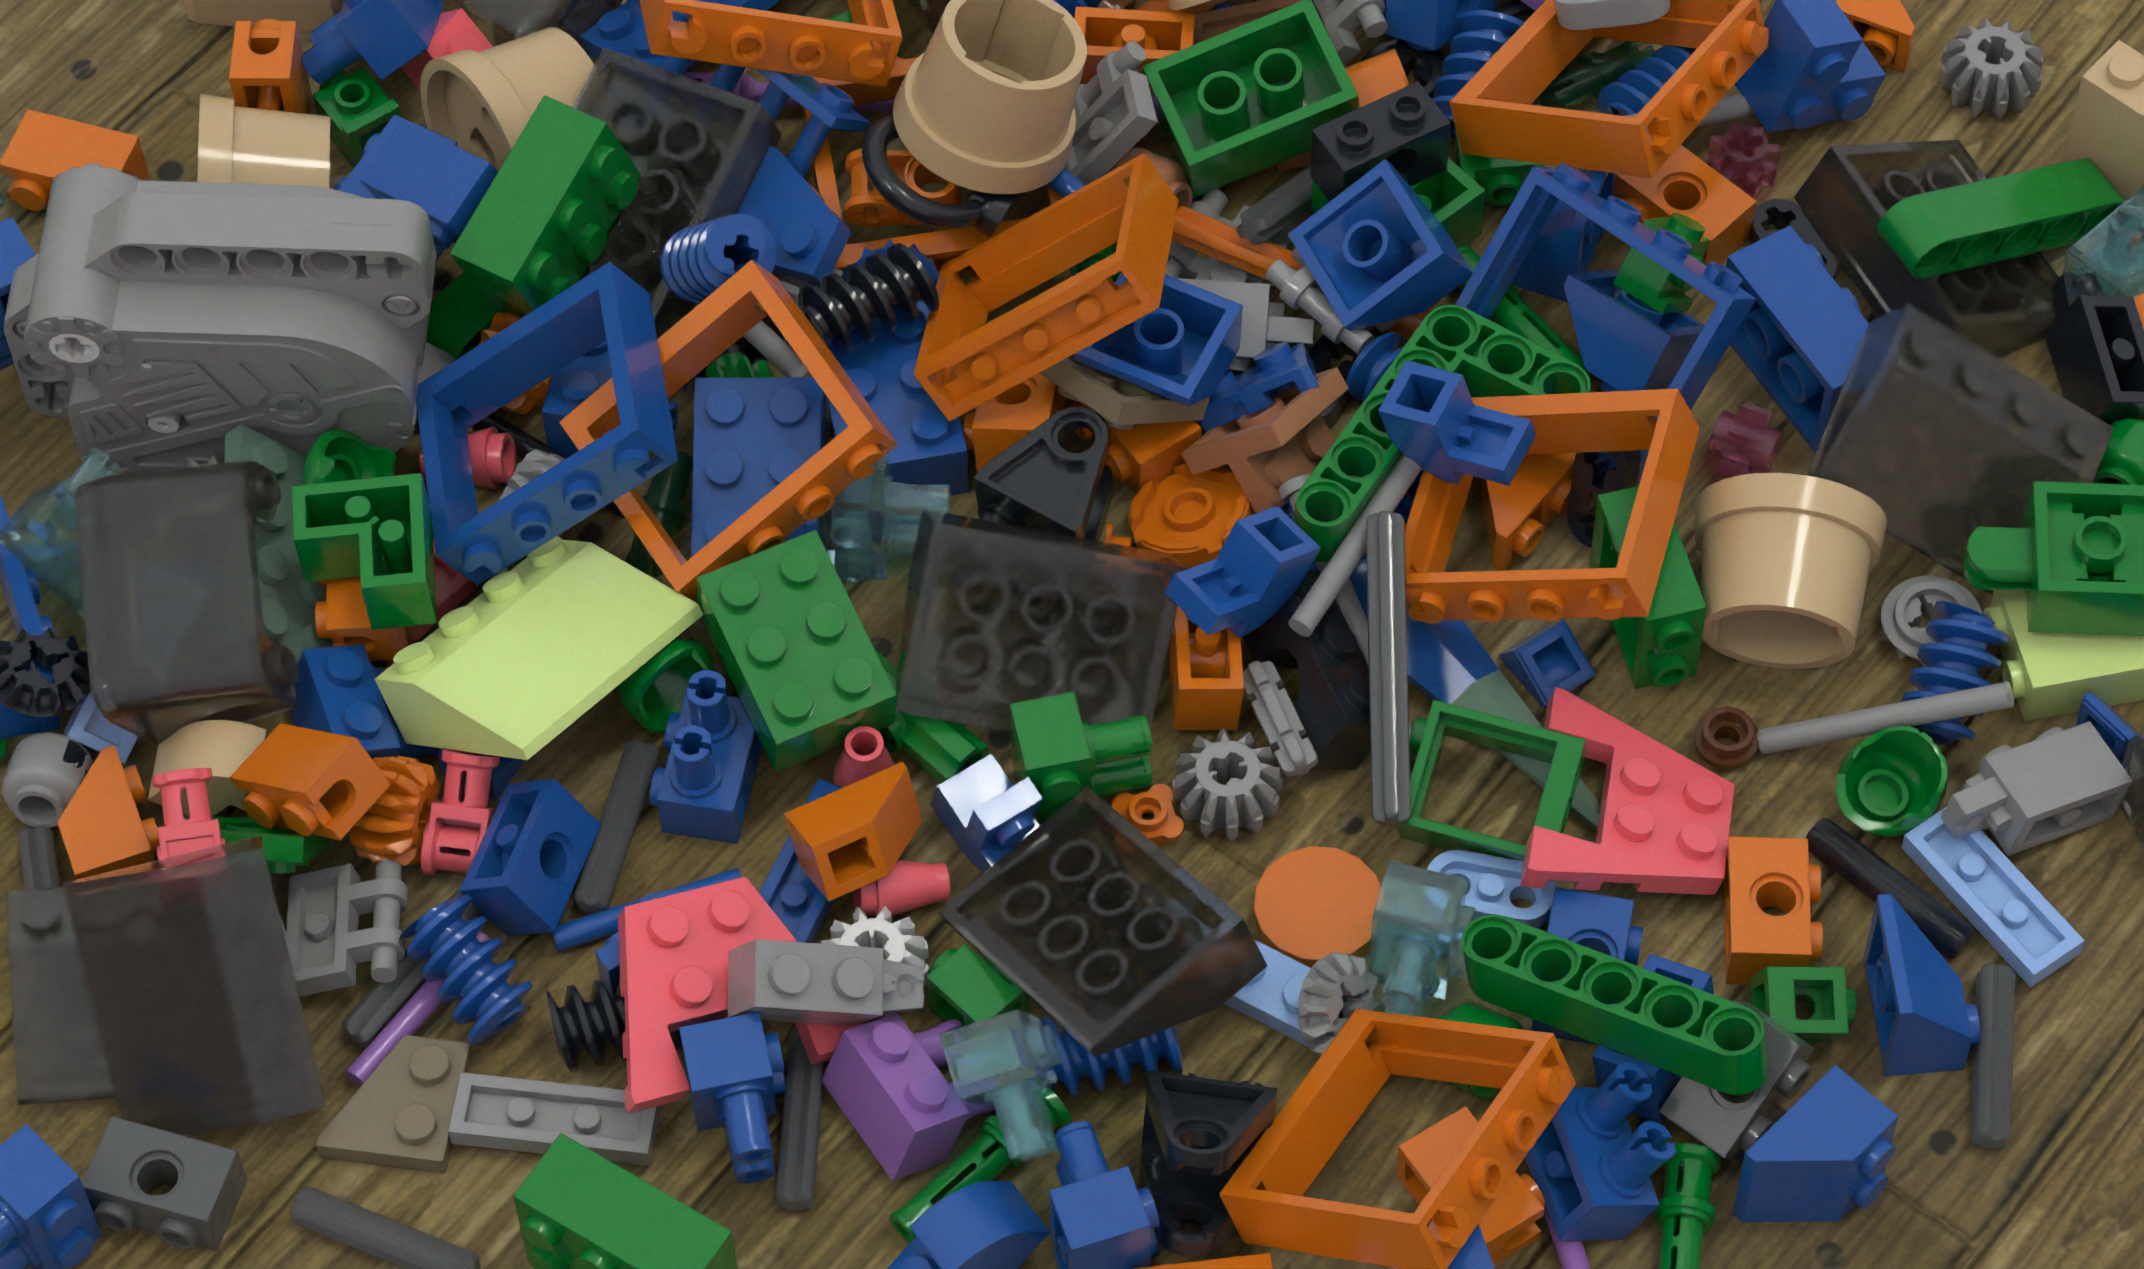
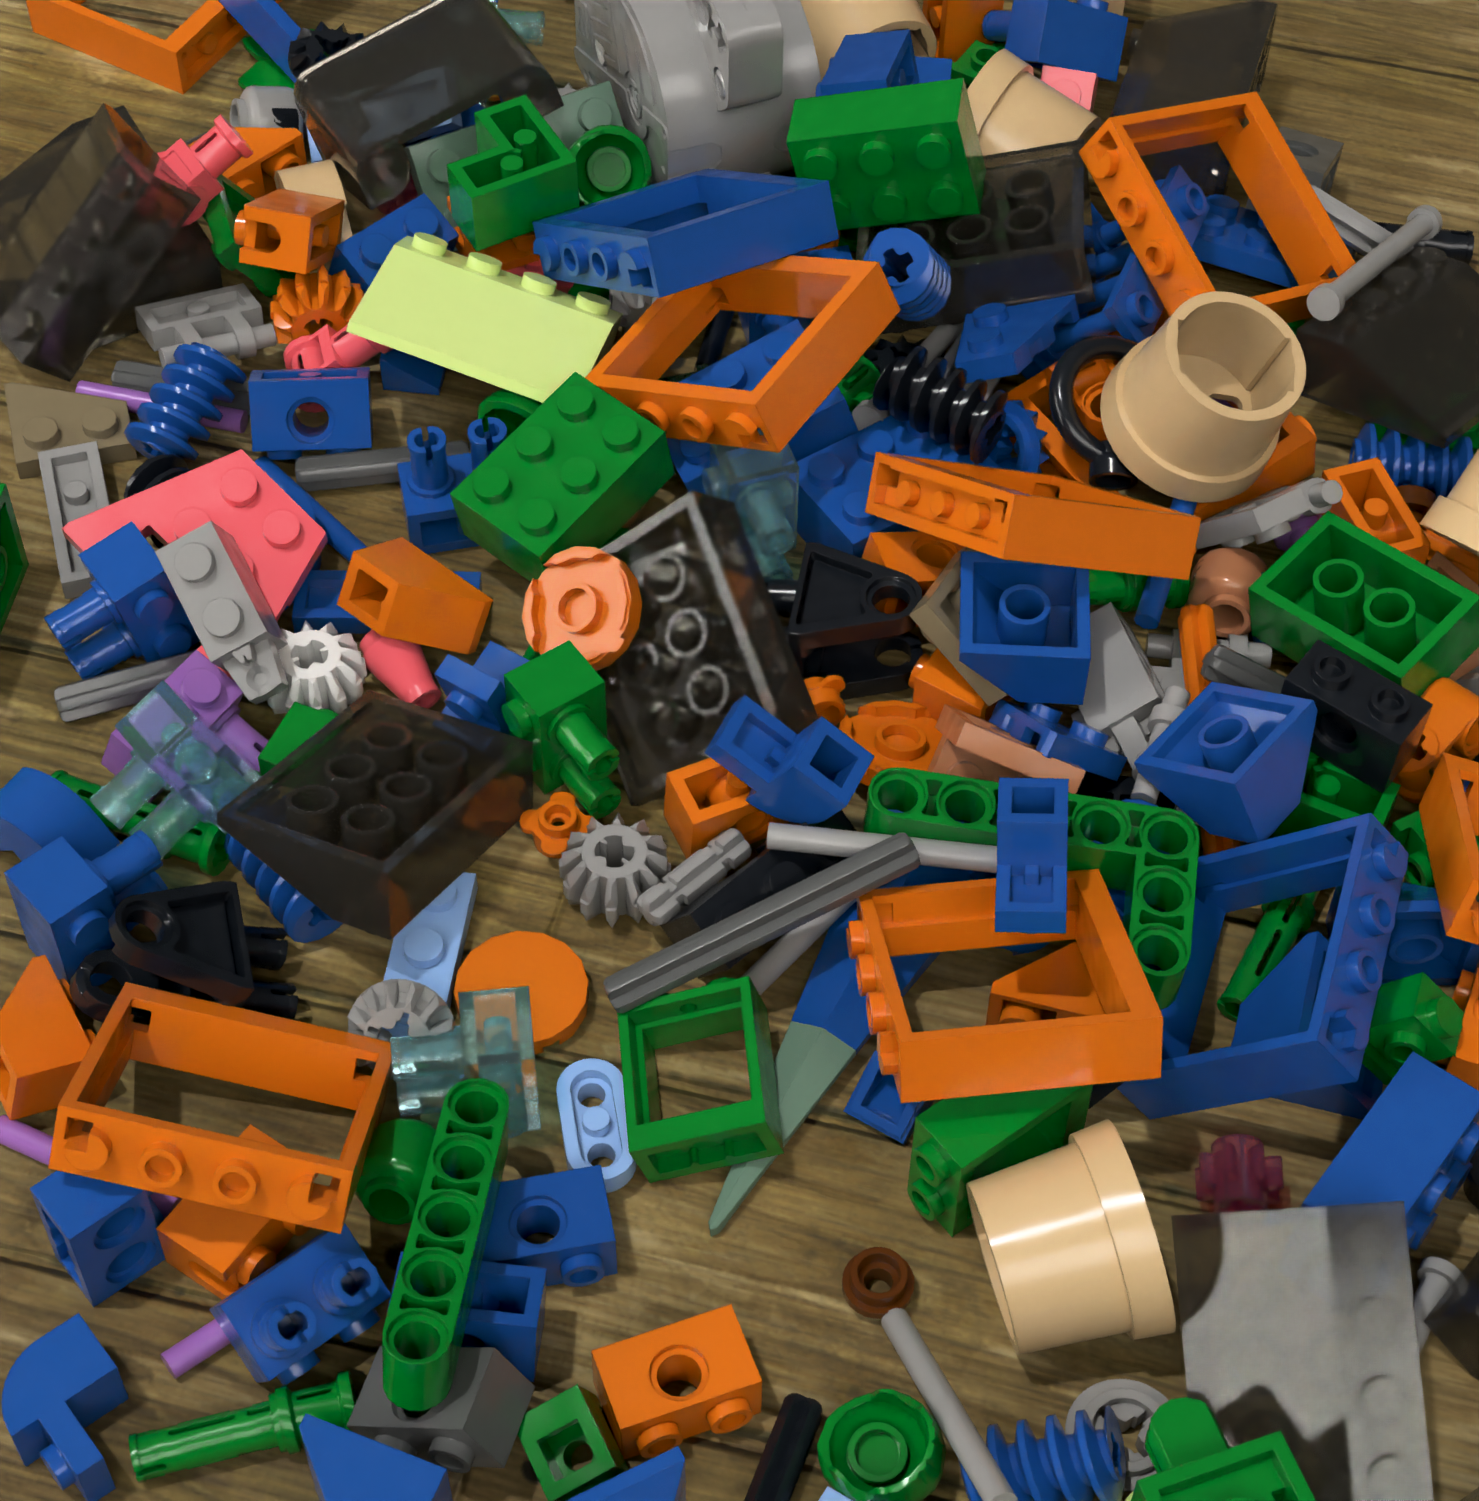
camera: 65 degrees right, 5 degrees down
coral cone [833,726,895,787] -> none
coral wing [1520,687,1735,895] -> none
none -> orange tile [522,546,642,671]

